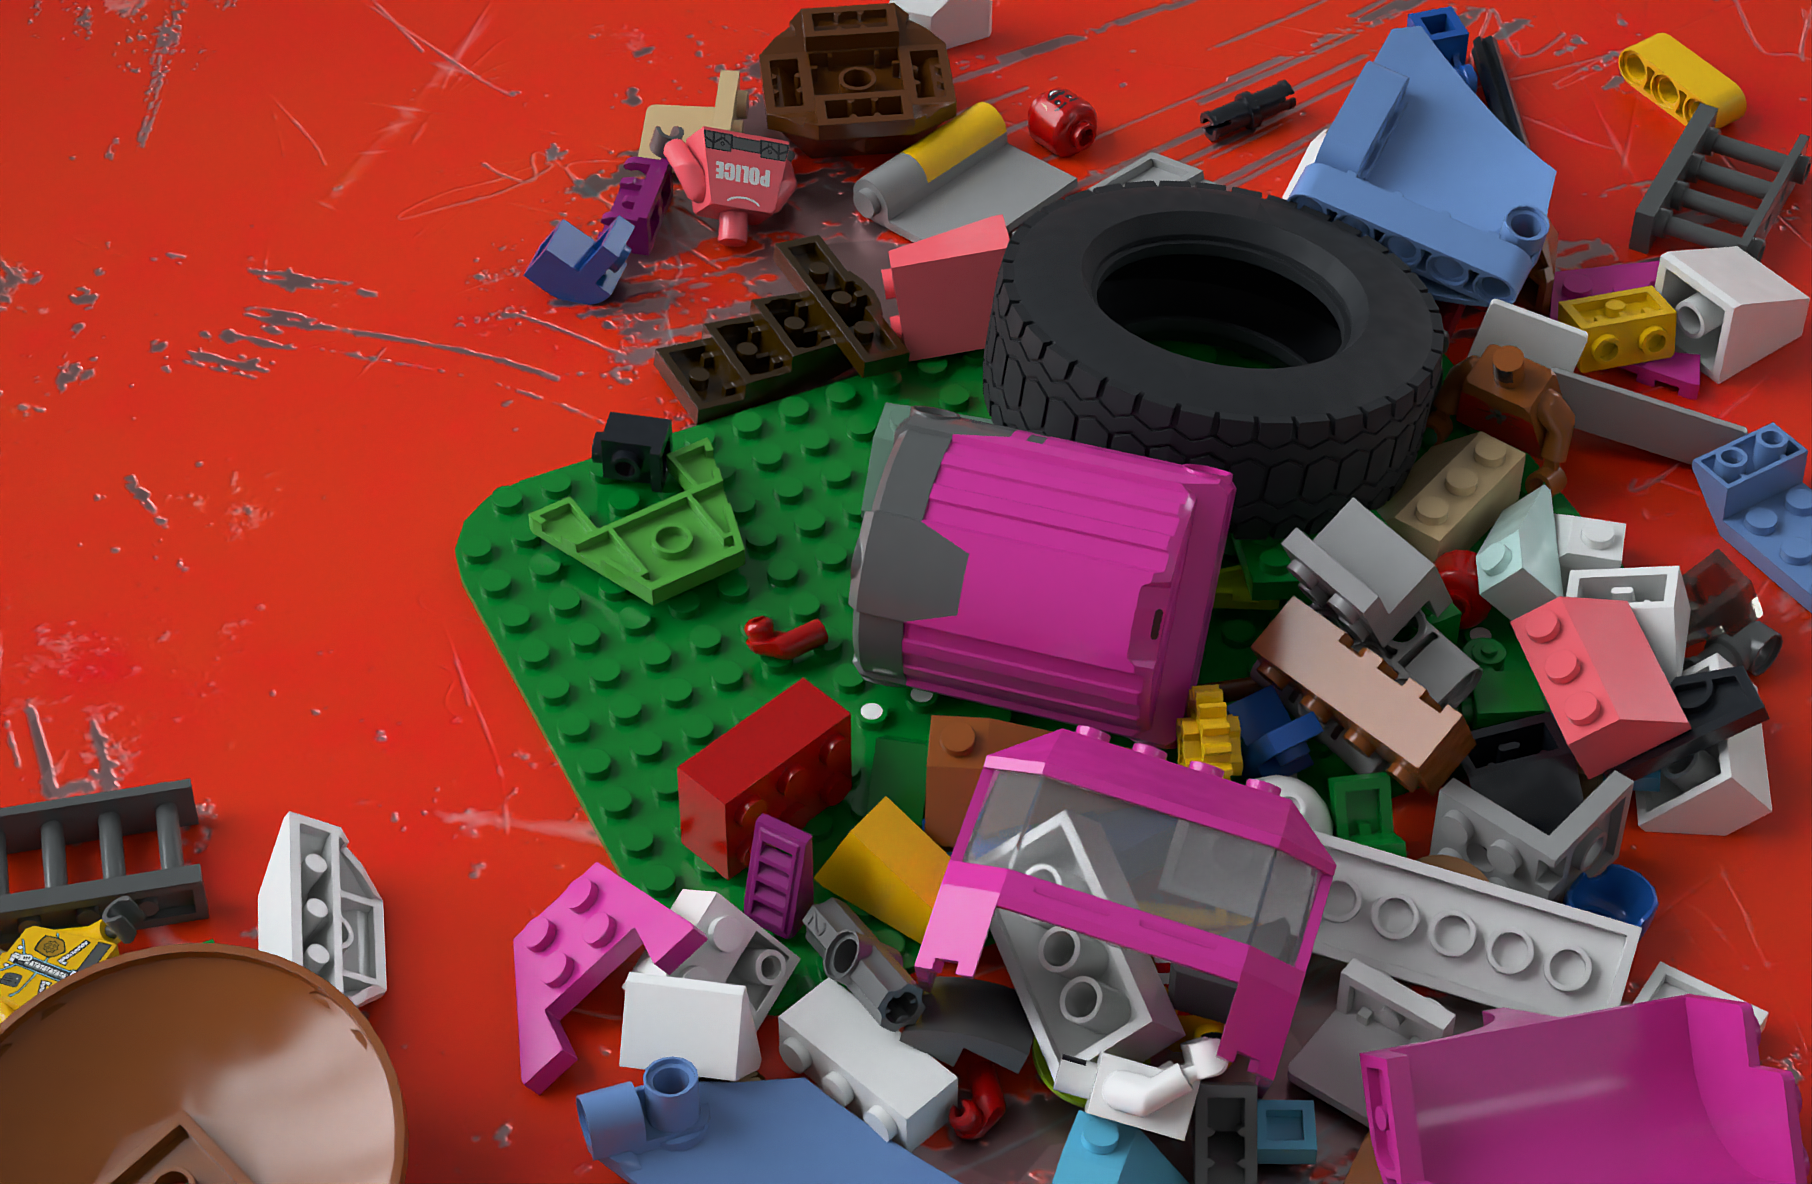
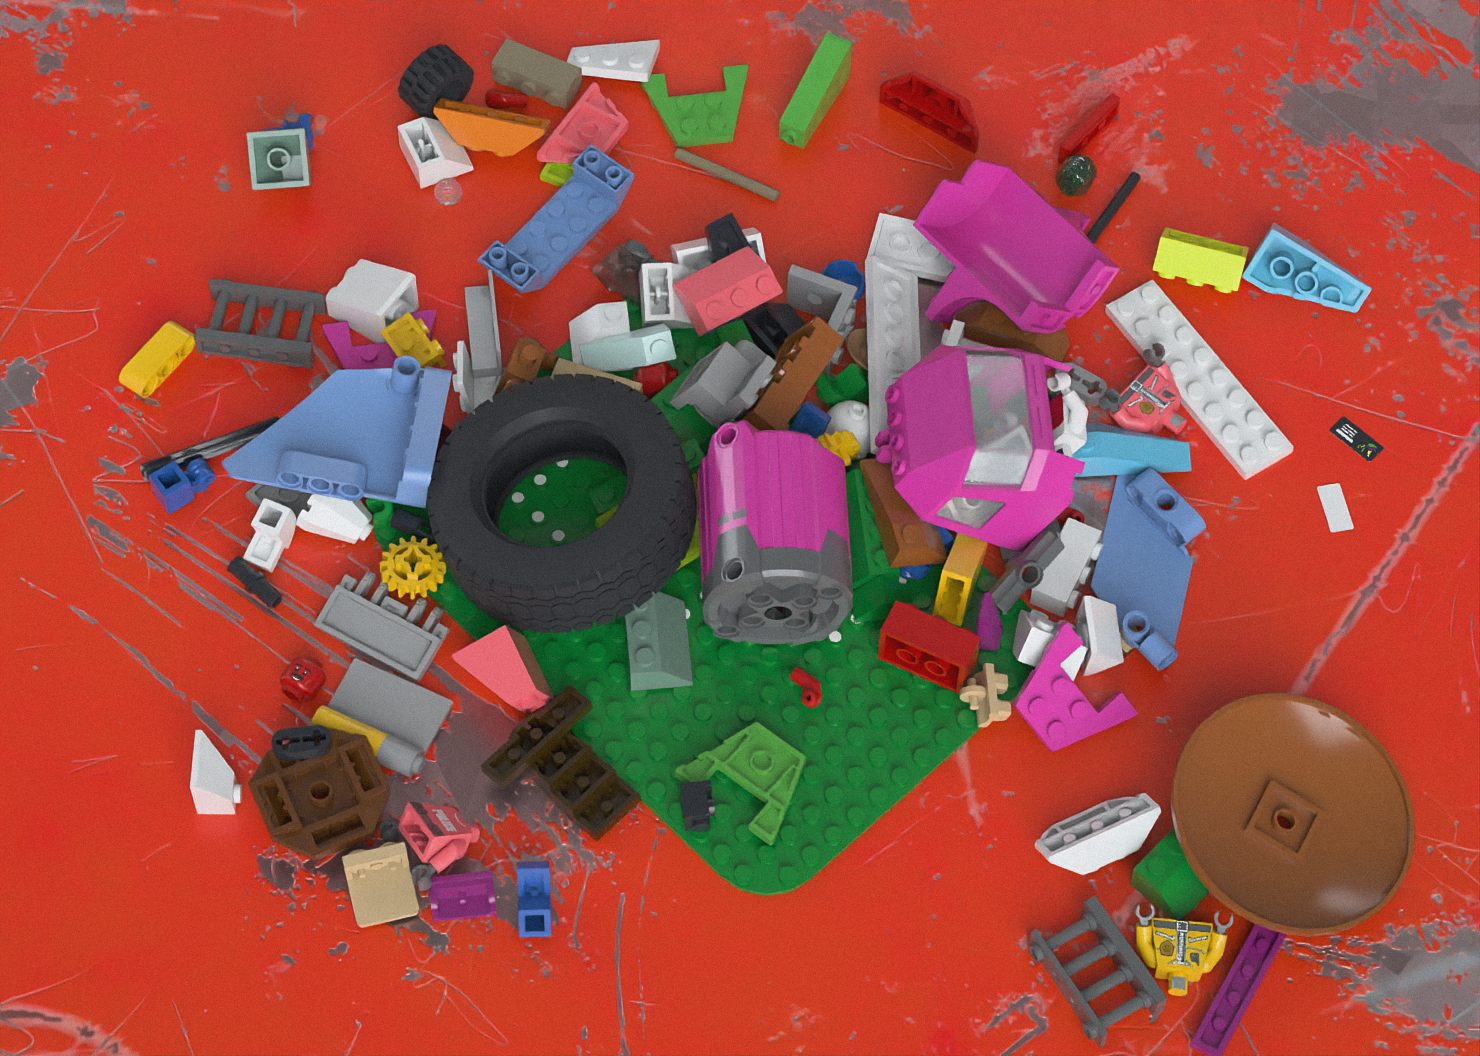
camera: 110 degrees left, 15 degrees up
none -> white brick [243,498,296,573]
none -> black beam [271,725,332,761]
none -> tan hips [959,663,1011,727]

